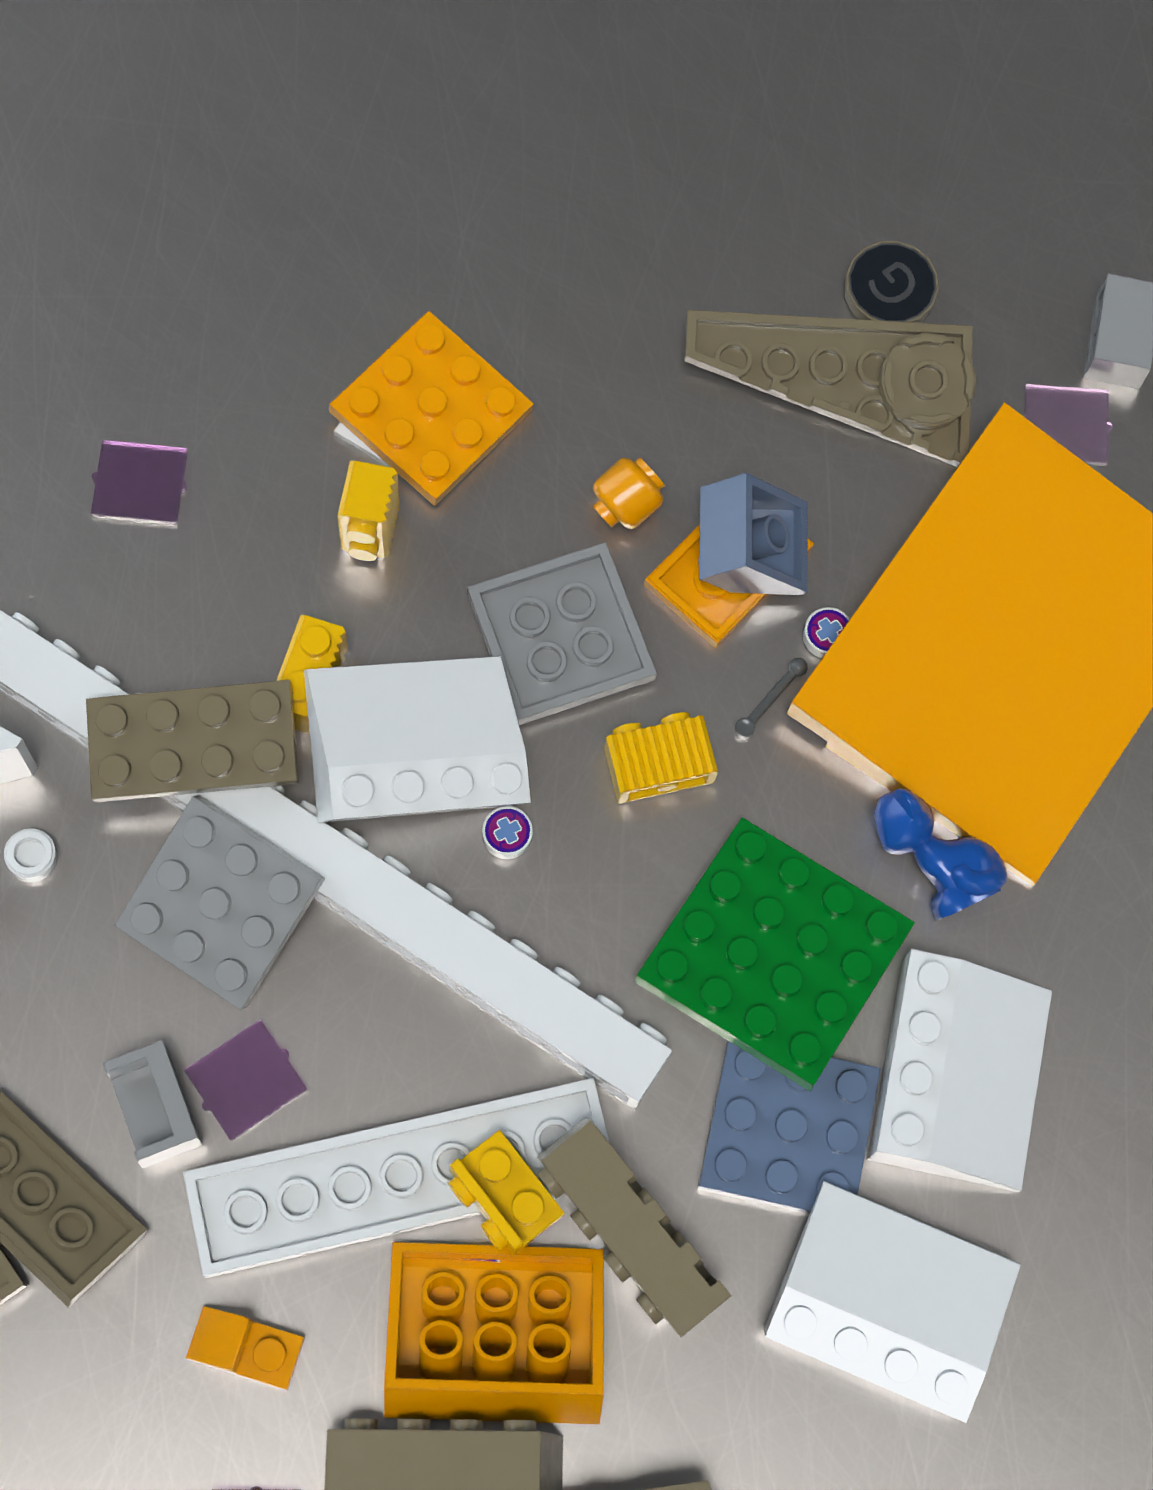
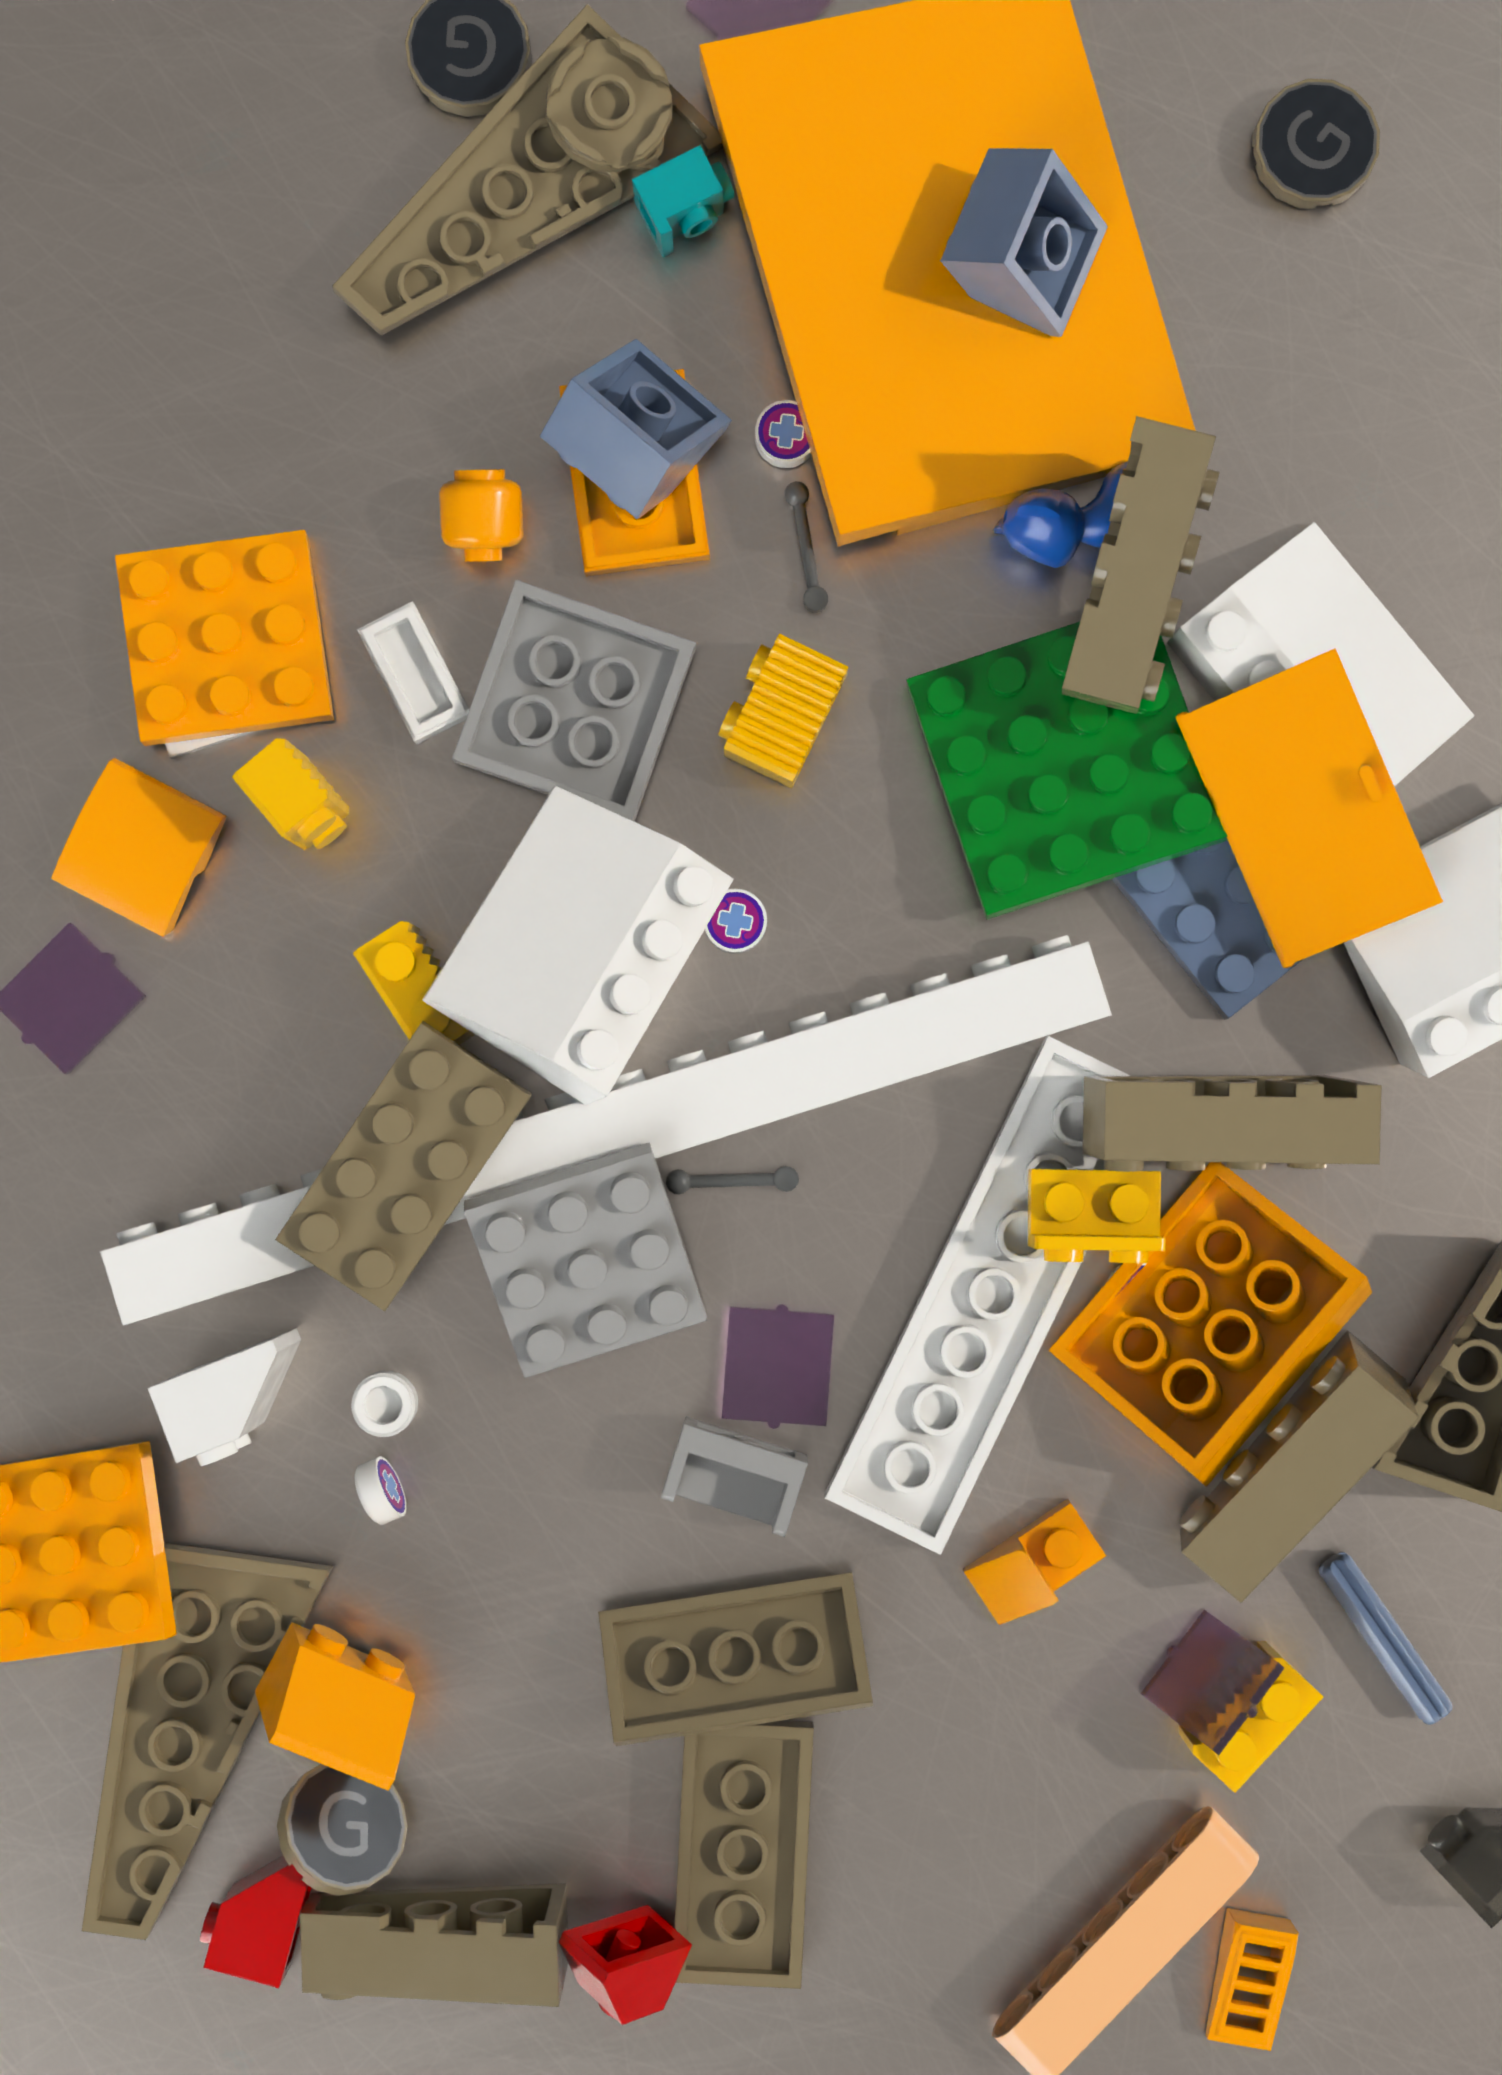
camera: 45 degrees left, 15 degrees up
none -> light orange slope [51,758,227,937]
none -> white tile [357,601,469,745]
none -> teal brick [632,145,735,258]
none -> dark grey hinge [666,1166,799,1195]
none -> sand blue slope [940,148,1108,337]
none -> dark tan wedge [1062,416,1220,714]
none -> light orange container [1176,648,1443,968]

